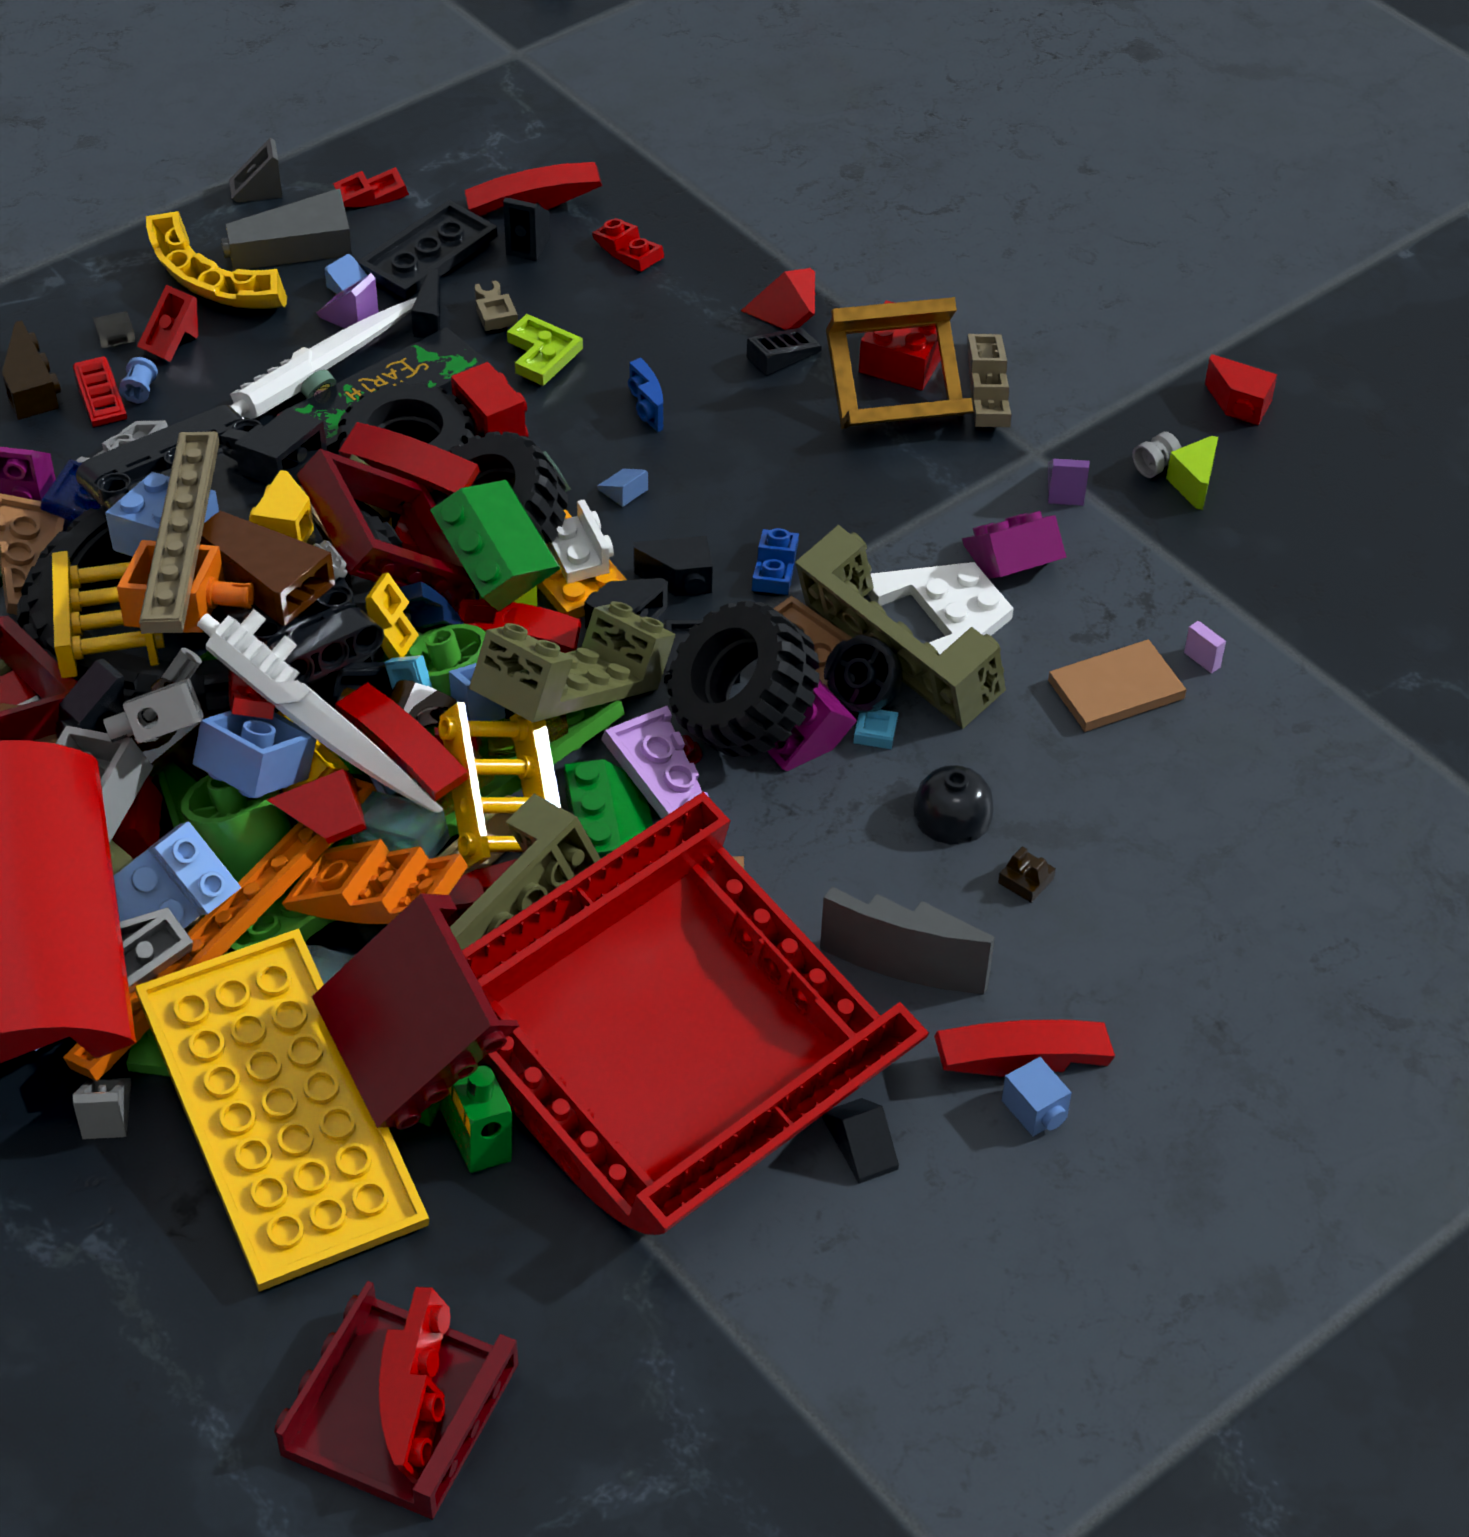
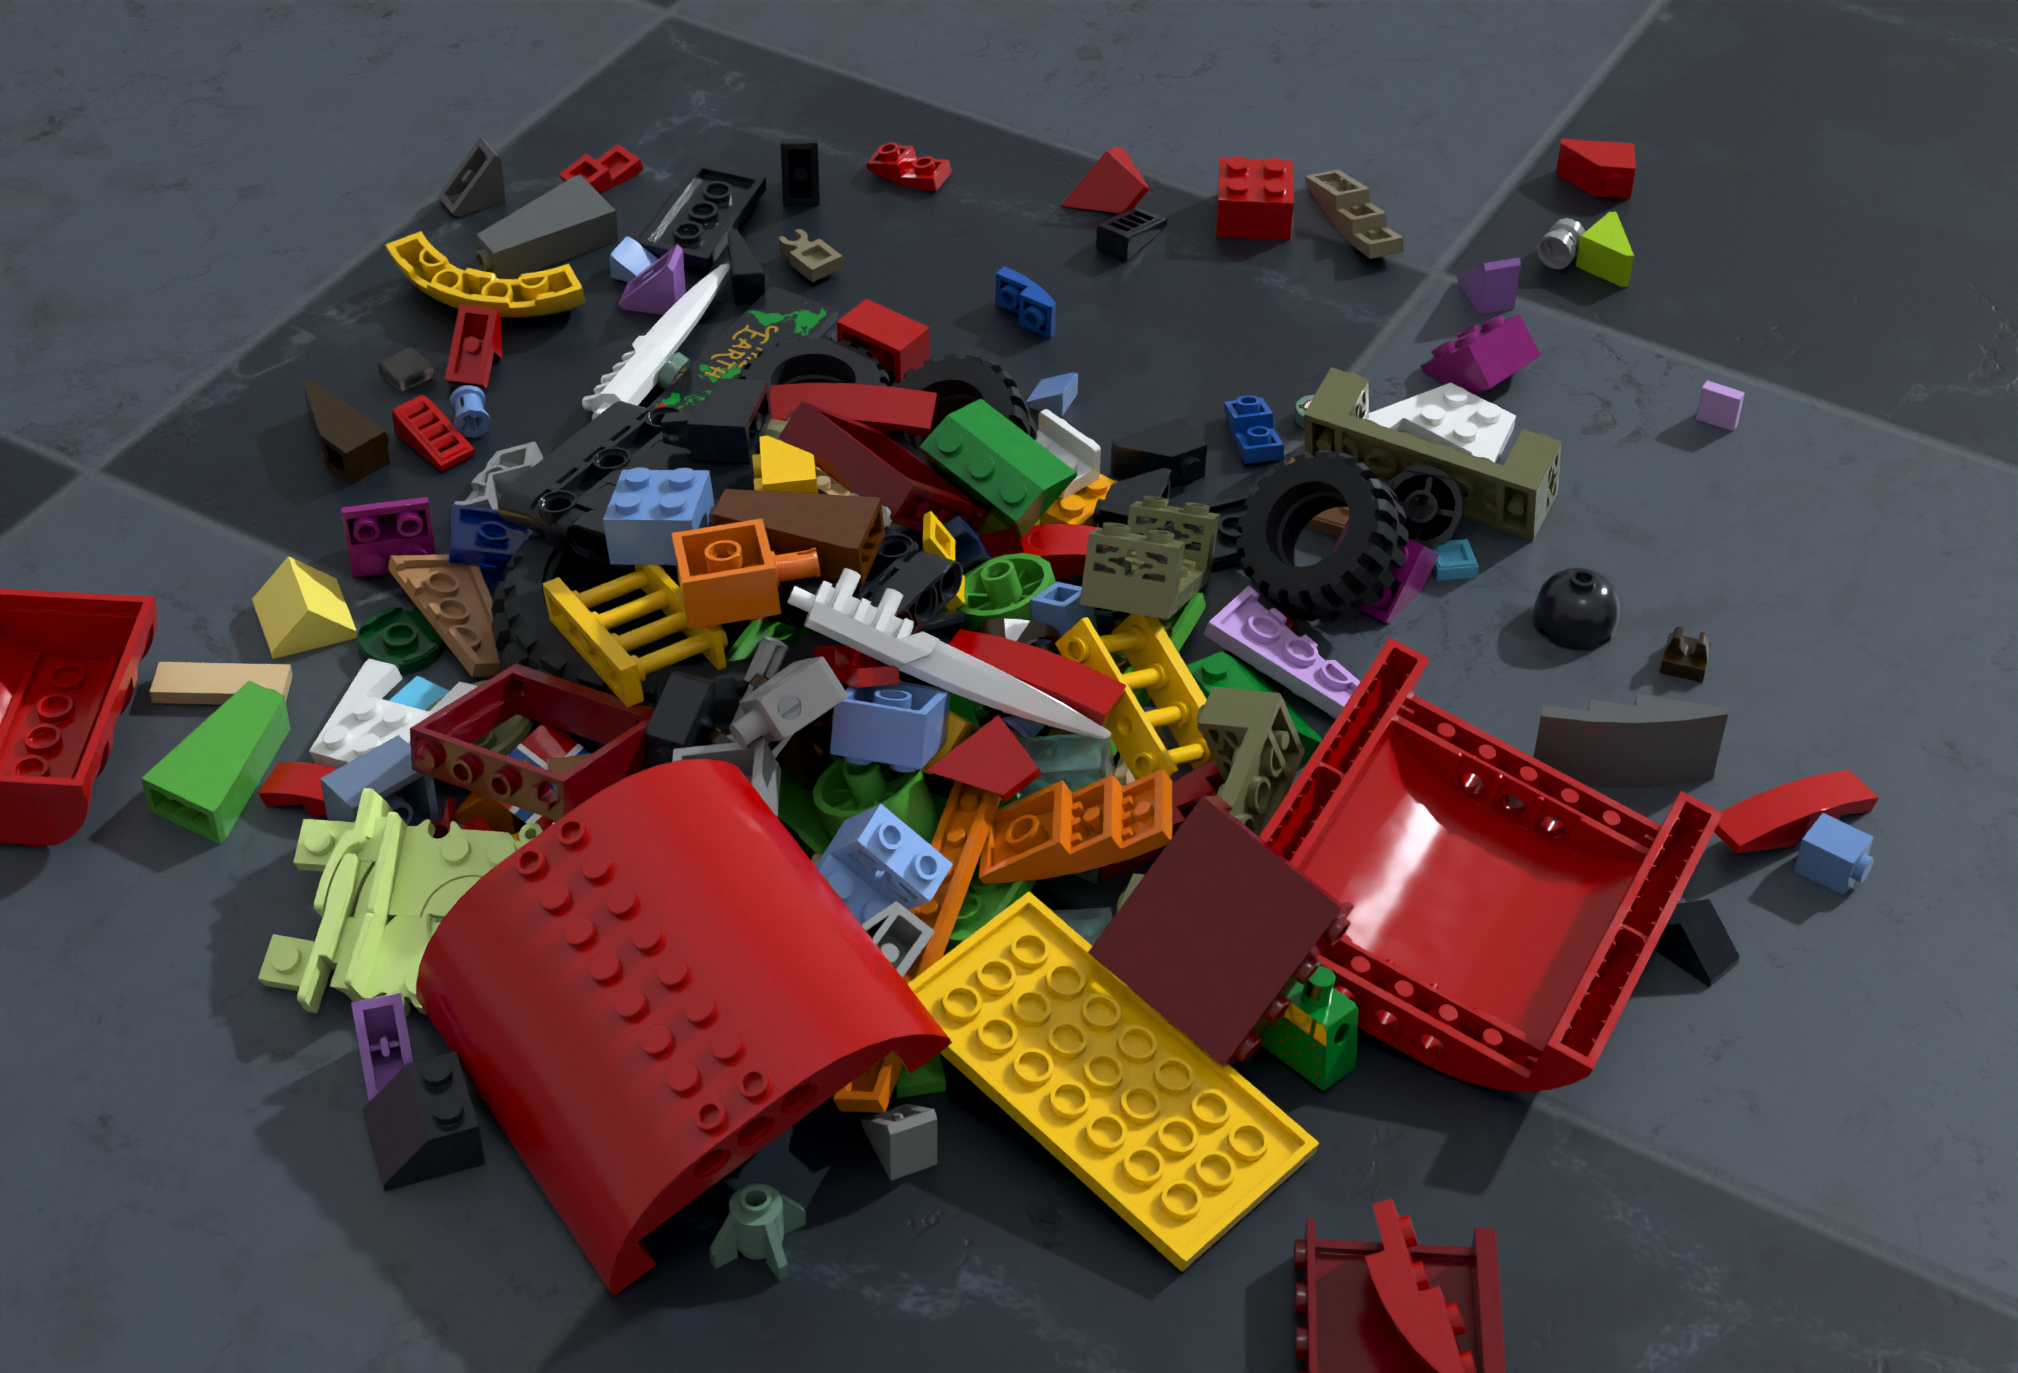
camera: 20 degrees left, 5 degrees down
dark tan tile [139,431,219,634] -> none
medium azure tile [384,655,432,690] -> none
red slope [464,162,602,216] -> none
lime plate [507,314,583,386] -> none
pearl gold piece [826,297,973,429] -> none
medium nougat tile [1048,639,1187,732] -> none

